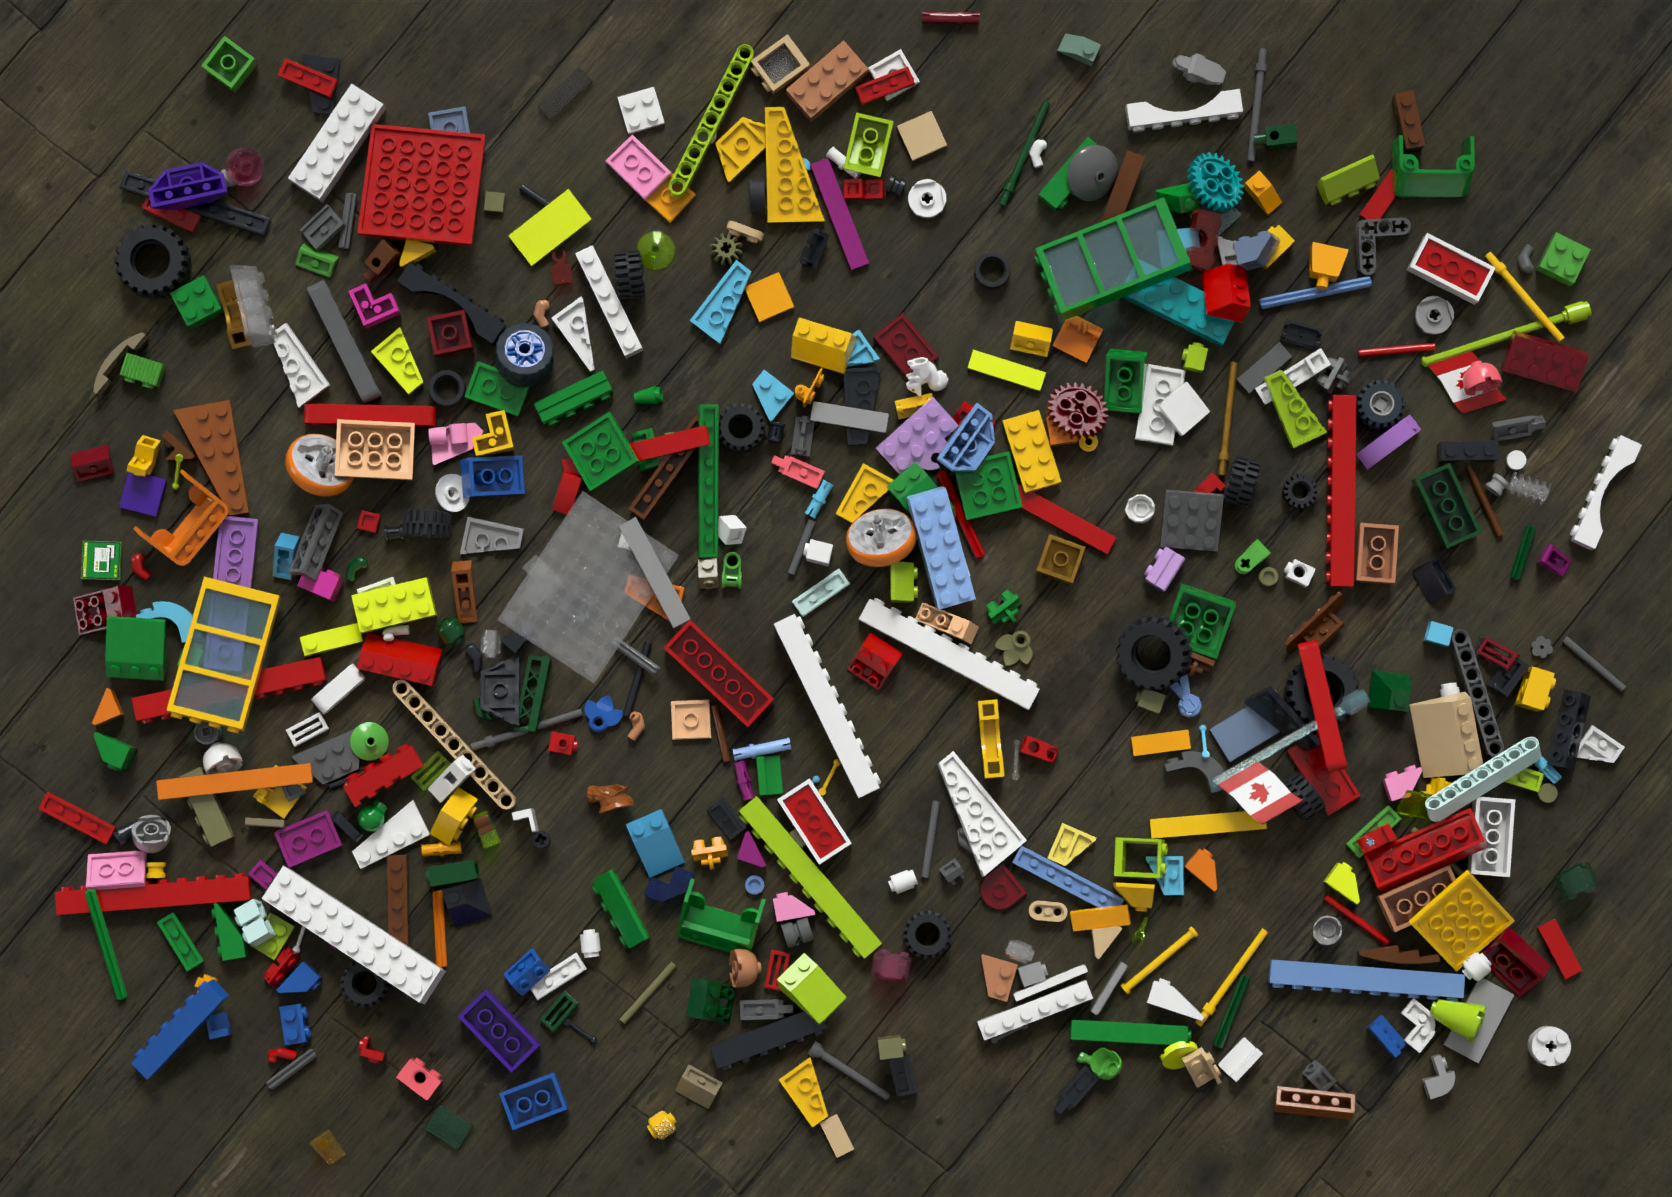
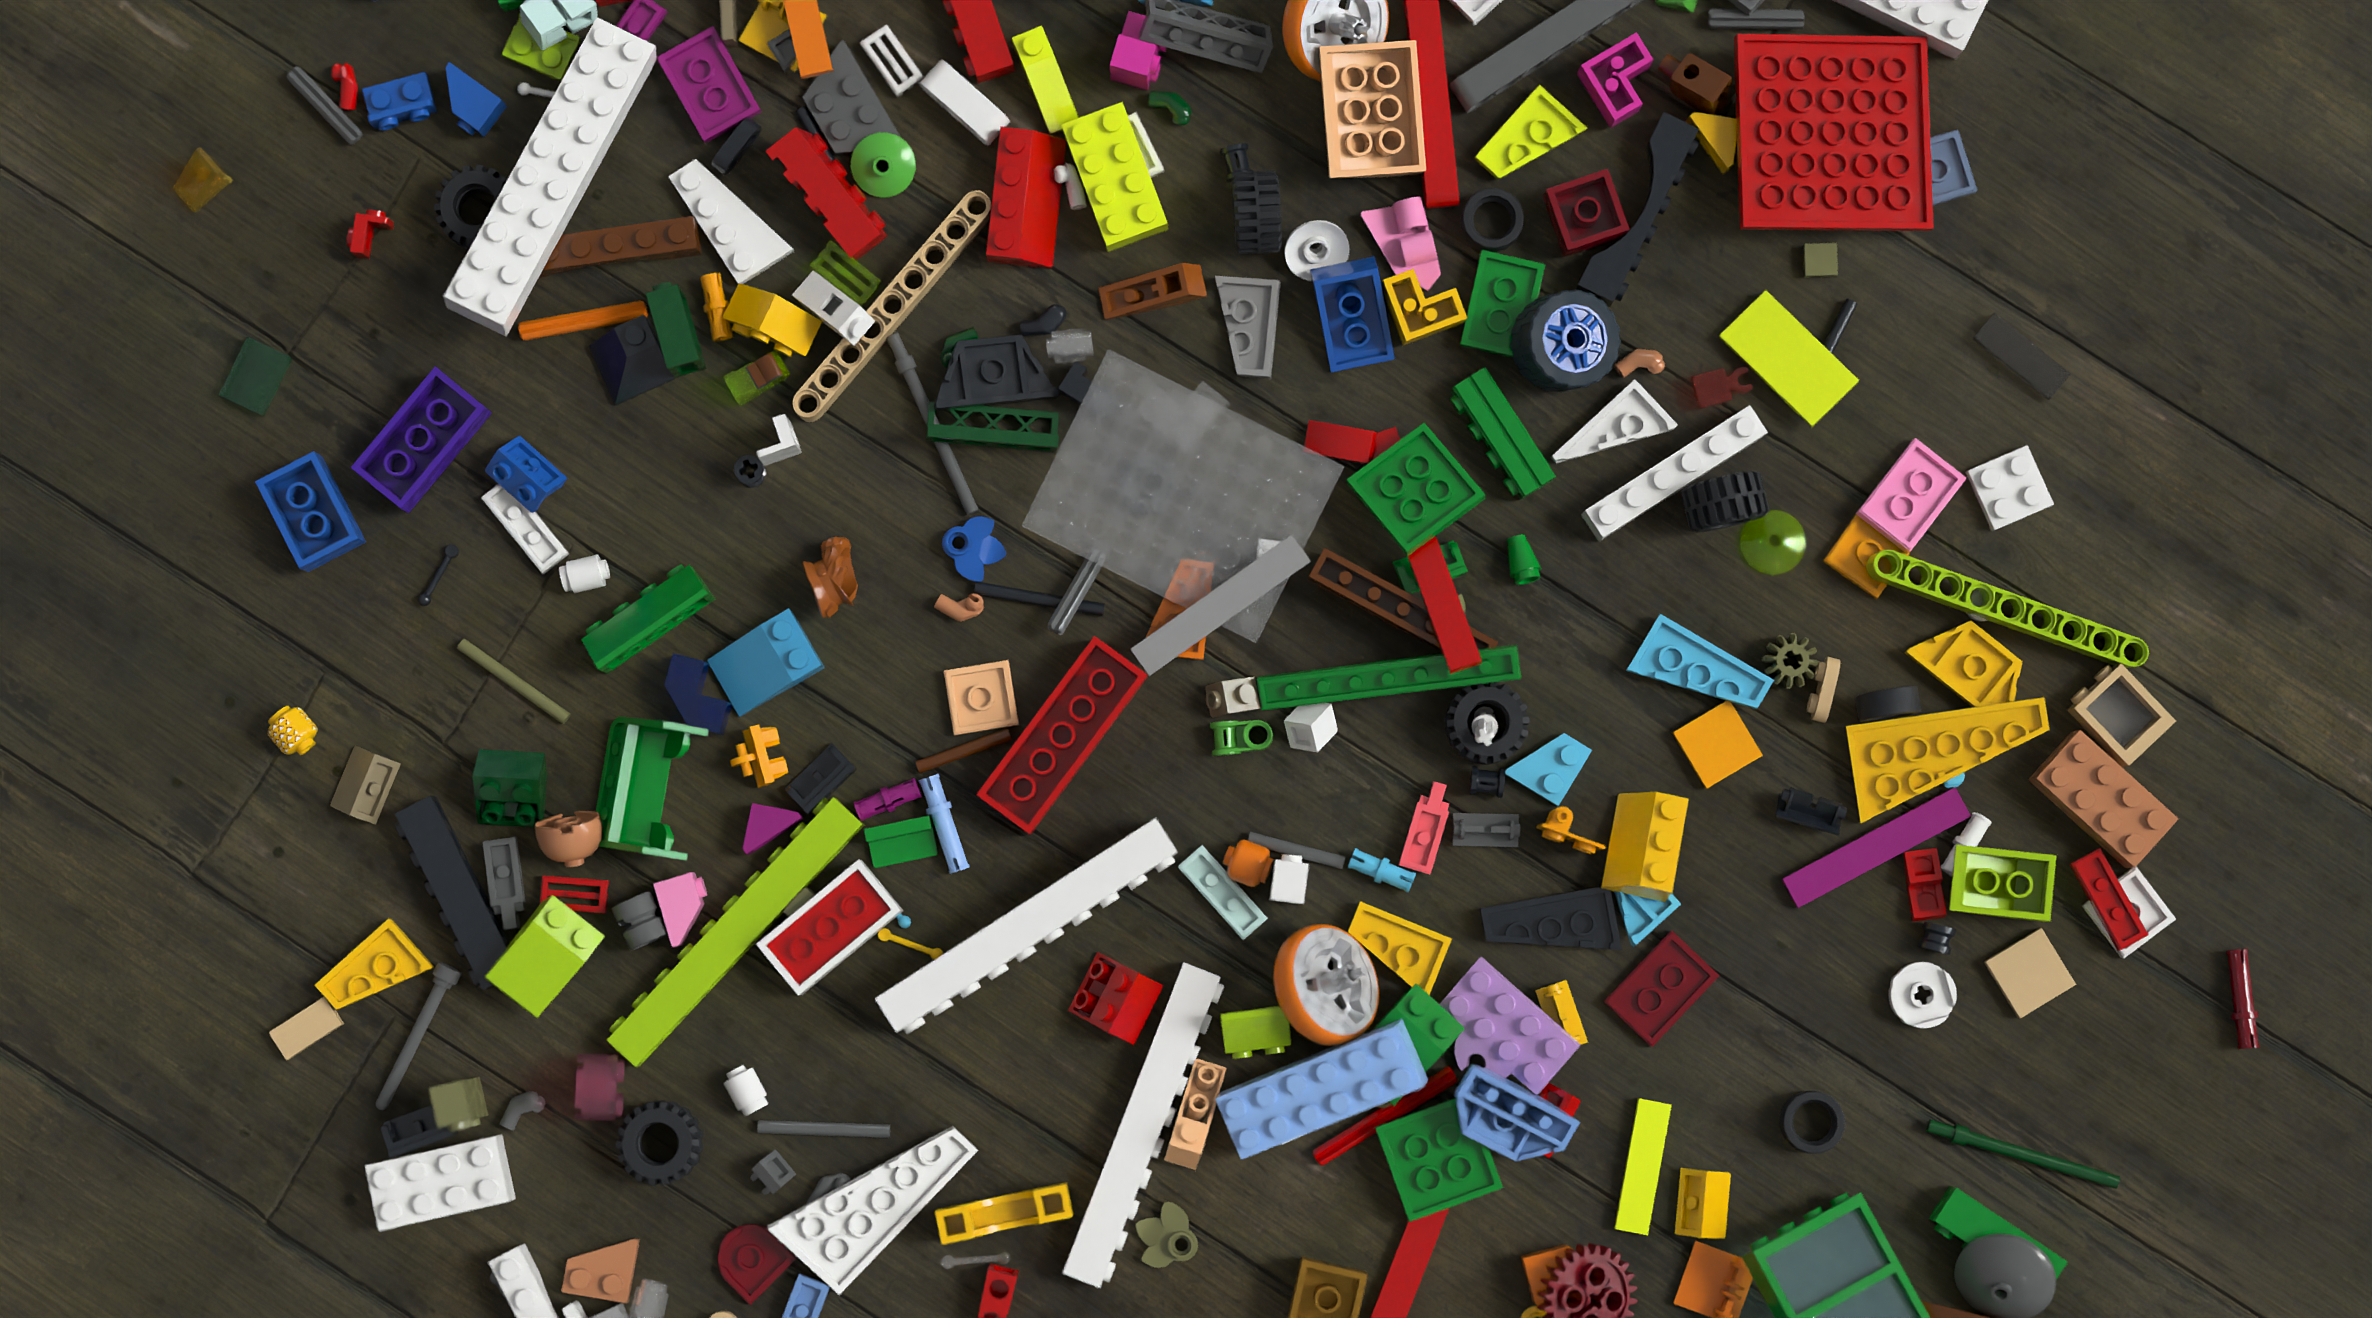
camera: 80 degrees right, 0 degrees up
red hinge [264,947,301,987] -> none
red tile [357,510,381,533] -> none
green piece [358,800,388,832] -> none
coral brick [396,1057,443,1100] -> none
dark green head [436,616,465,645] -> none
dark green tile [540,990,580,1033] -> none
red brick [548,732,578,755] -> none
medium blue tile [745,875,764,895] -> none
light grey tile [810,401,889,433] -> none
white animal [906,357,948,397] -> none
green hips [986,590,1022,625] -> none
yellow plate [1002,410,1061,494] -> none
white arm [1029,140,1047,168] -> none
sand green slope [1057,34,1101,67] -> none
none -> white brick [365,1134,516,1231]
none -> dark grey arm [499,1091,545,1130]
none -> orange head [1223,839,1274,887]
none -> white axle [1471,706,1498,746]

